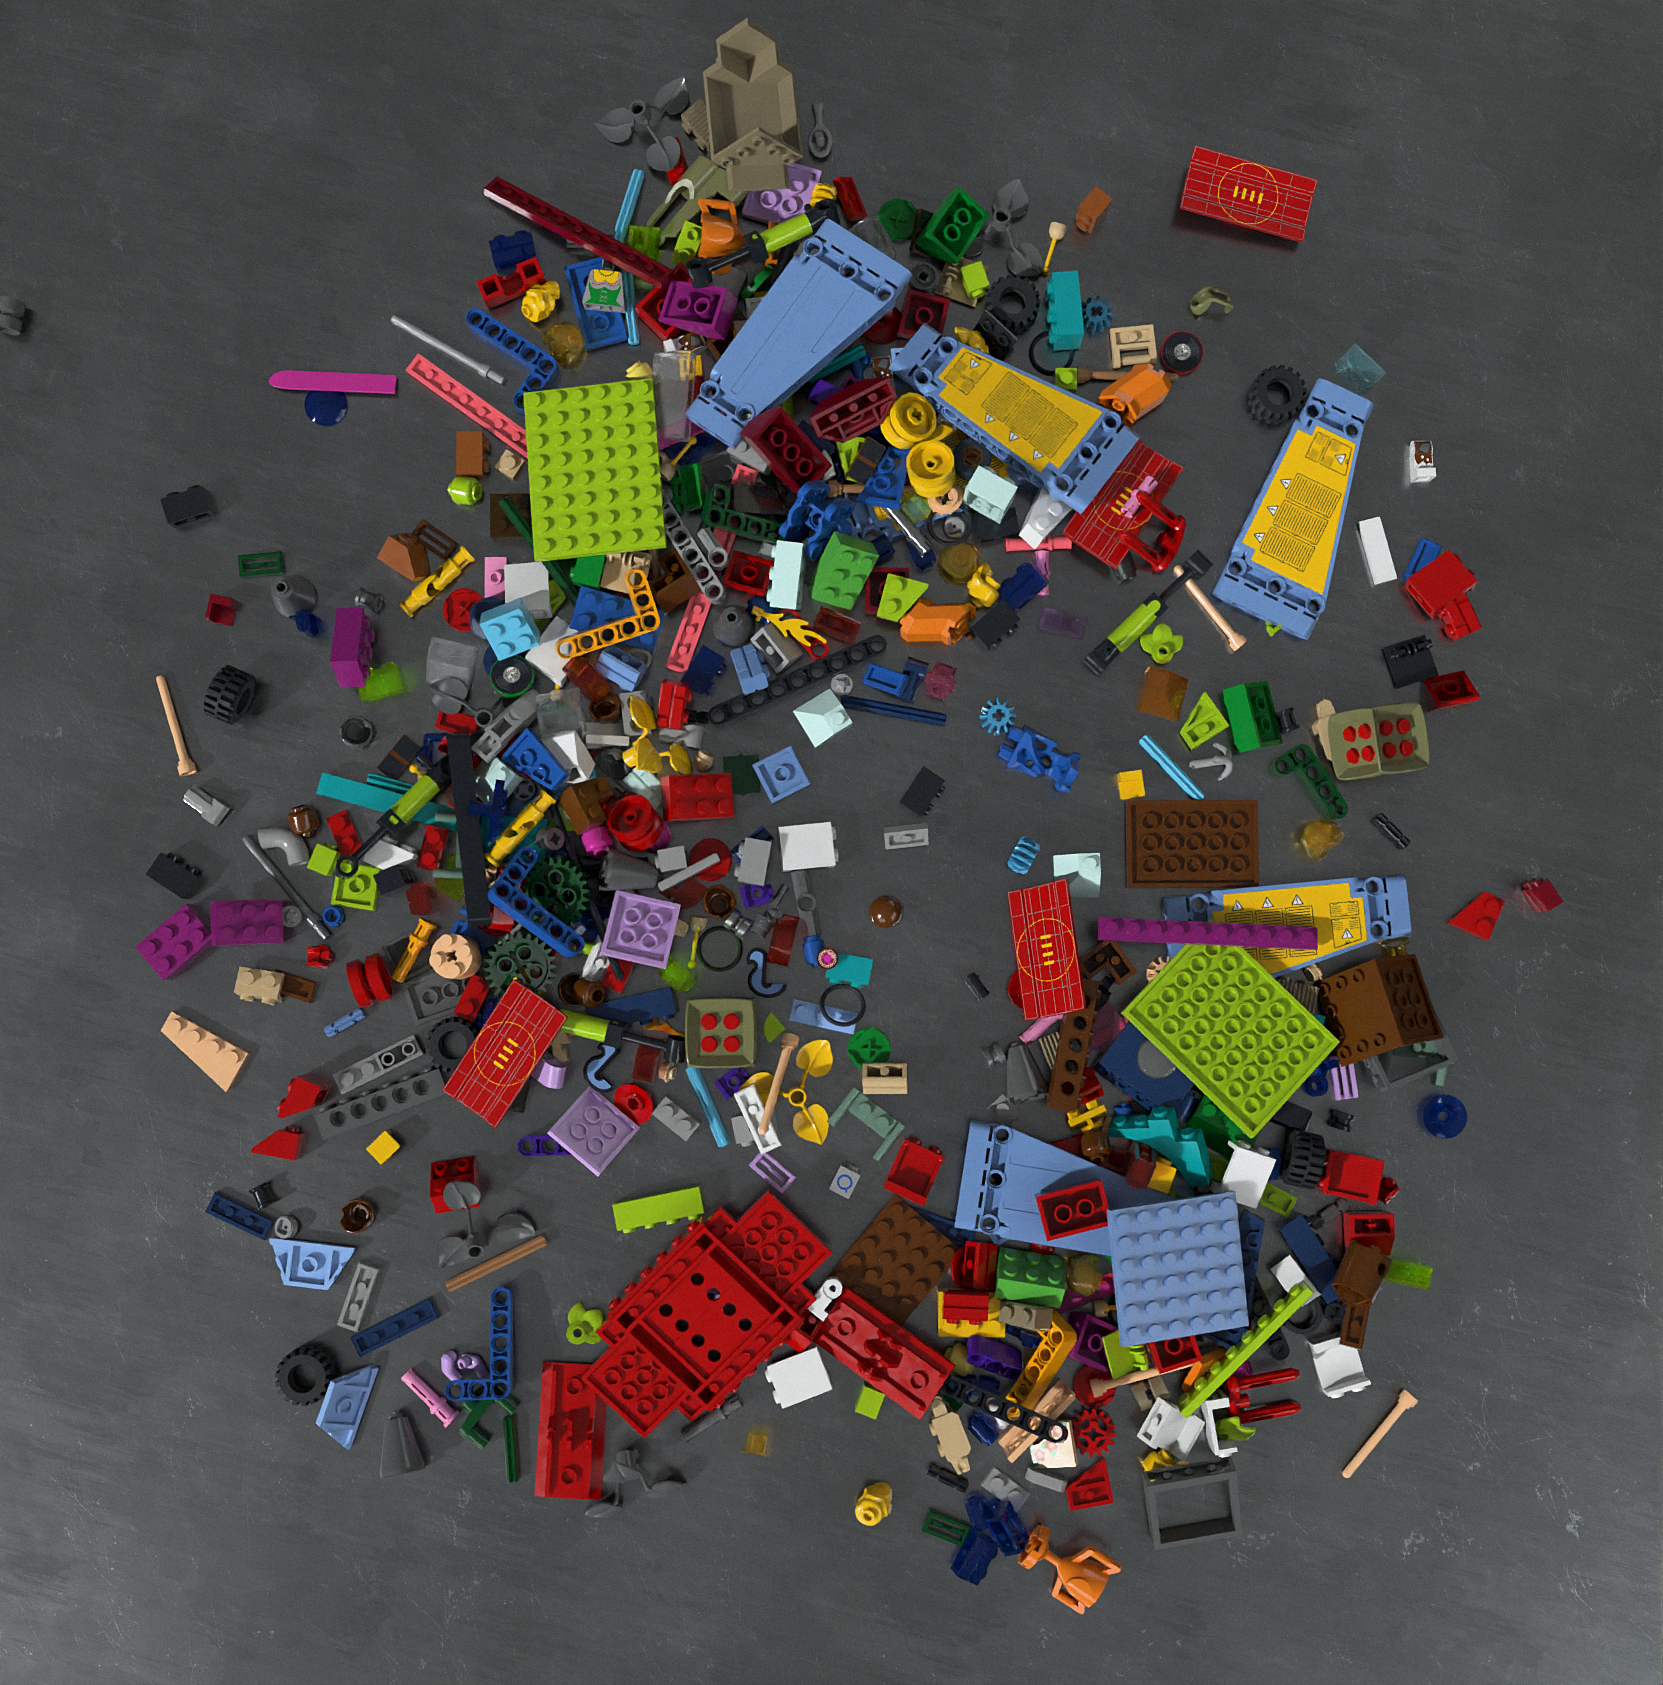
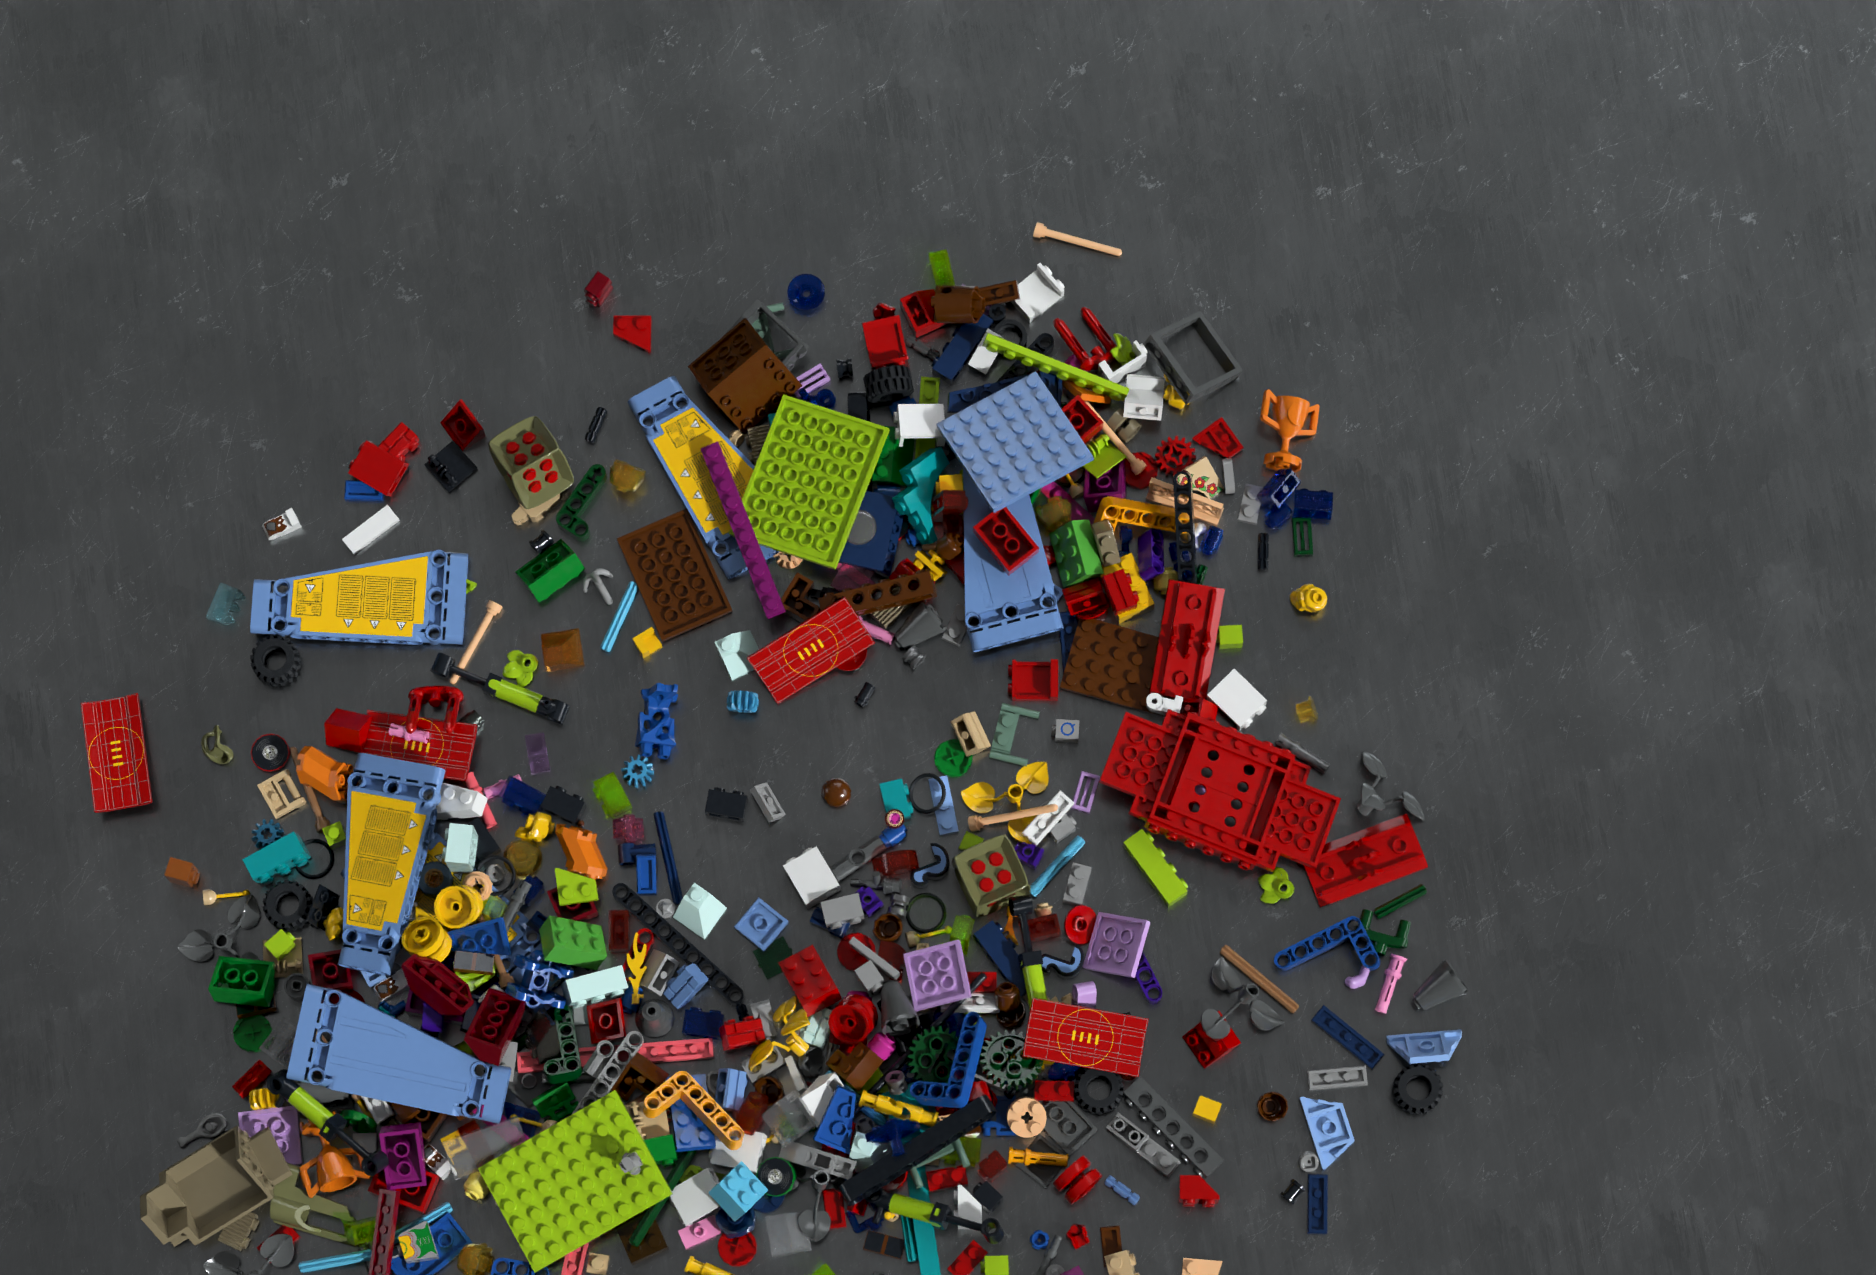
camera: 110 degrees left, 10 degrees down
red slope [251,1126,305,1161] -> none
lime tile [331,862,383,911] -> none
lavender arm [457,1354,489,1379] -> none
lime hinge [670,220,702,266] -> none
tan plate [693,749,715,771] -> none
tan hinge [928,1395,971,1475] -> none
lime wing [1180,692,1229,750] -> none
clear yellow piece [1381,938,1410,957] -> none
none -> red slope [324,708,372,753]
none -> clear neon green brick [592,771,633,819]
none -> light grey plate [619,1151,643,1175]

